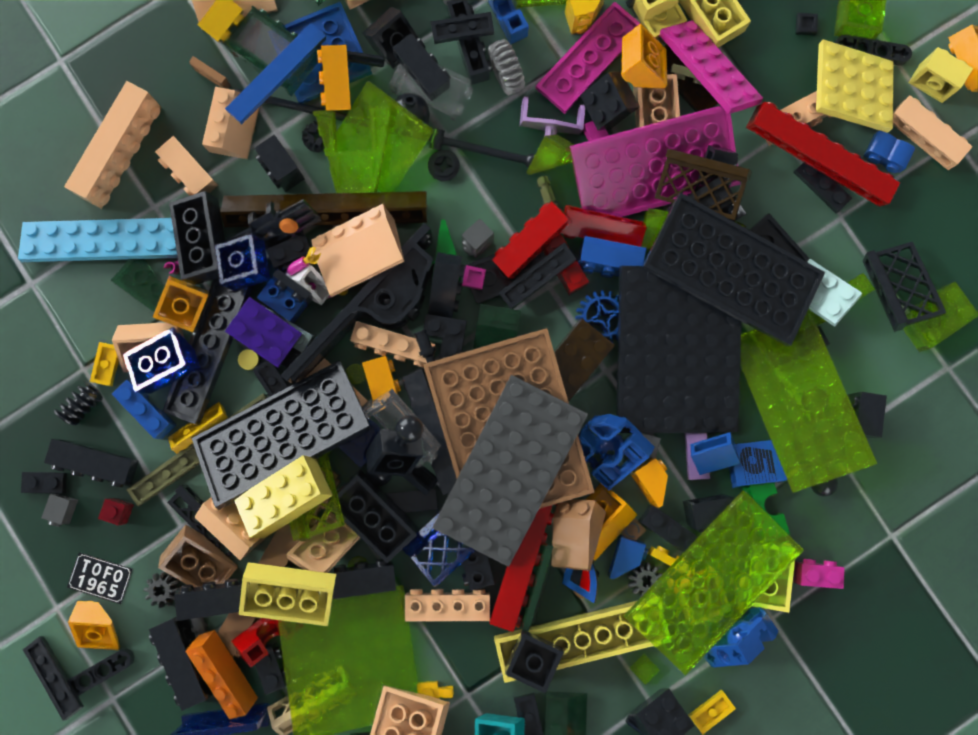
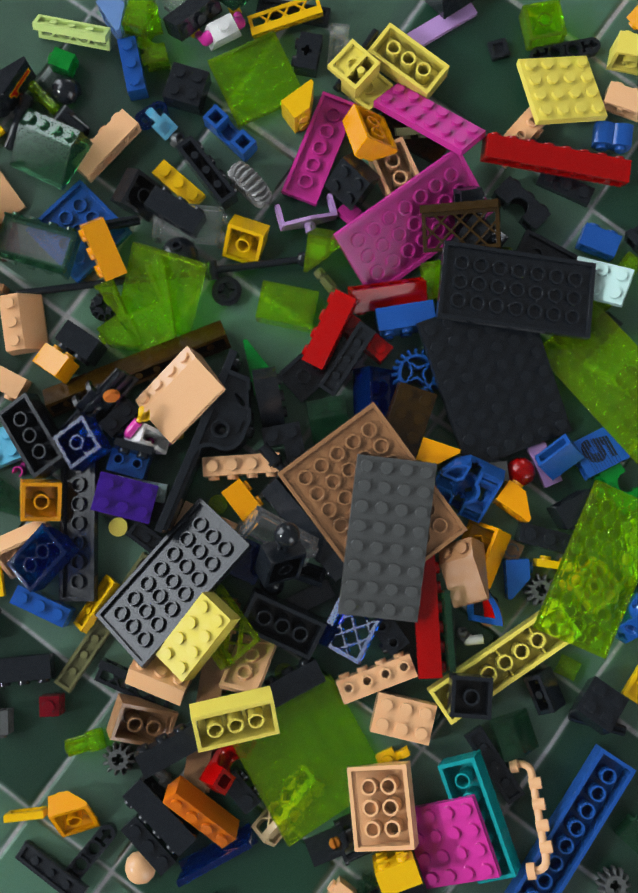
camera: 15 degrees left, 0 degrees up
black sticker [67,552,133,604] -> none
blue tile [225,23,326,125] -> none
black plate [431,12,494,44] -> none
dark grey brick [462,218,494,258] -> none
dark pink tile [462,265,486,290] -> none
none -> yellow tile [3,806,48,823]
none -> light orange brick [32,343,80,384]
none -> clear neon green piece [65,727,107,757]
none -> clear neon green slope [97,316,140,351]
none -> black brick [121,813,179,876]
none -> light nougat hair [125,851,156,885]
none -> yellow plate [152,160,206,207]
none -> yellow slope [222,214,270,263]
none -> clear neon green brick [255,280,319,333]
none -> clear blue slope [353,366,396,418]
none -> light nougat brick [369,690,437,746]
none -> light orange slope [416,437,461,465]
none -> arm [456,627,484,646]
none -> black arch [491,176,551,232]
none -> red hair [508,457,535,486]
none -> black brick [523,666,566,716]
none -> blue brick [574,222,623,262]

